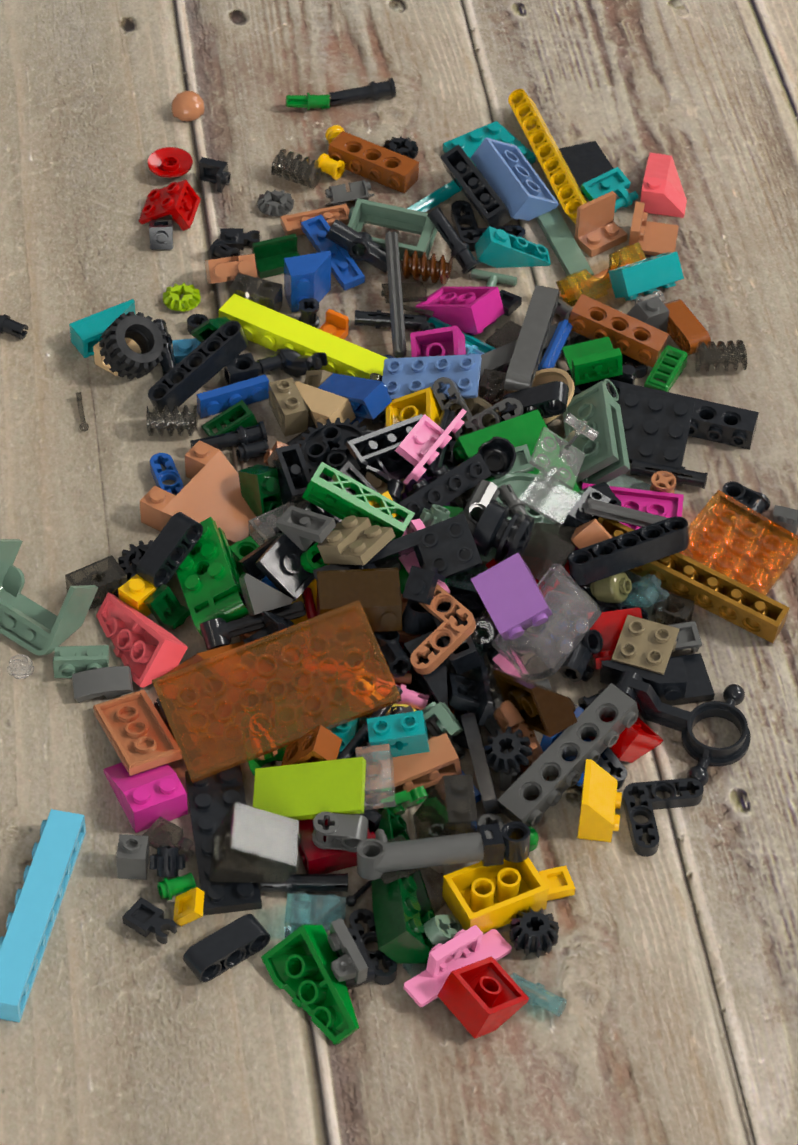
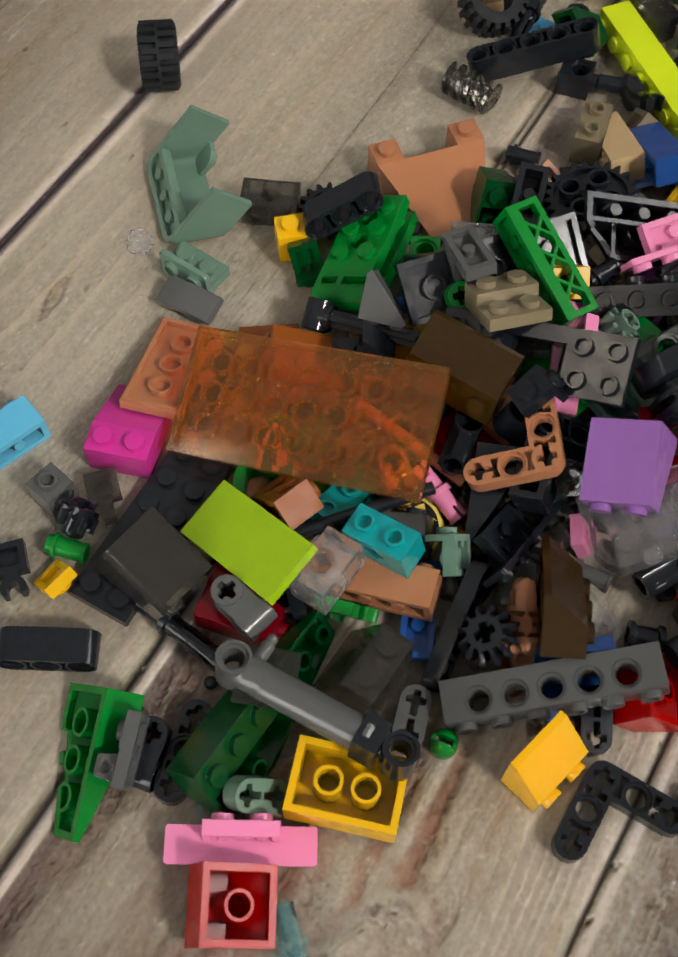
camera: 40 degrees right, 15 degrees up
clear smoke hinge [76,392,89,432] -> none
coral wedge [96,592,188,688] -> none
blue beam [150,453,184,495] -> none
black pin [190,421,268,450] -> none
blue plate [197,375,269,418] -> none
dark green slope [201,400,258,437] -> none
clear light blue slope [284,893,346,938] -> none
black gear [509,907,559,958] -> none
yellow plate [539,865,575,901] -> none

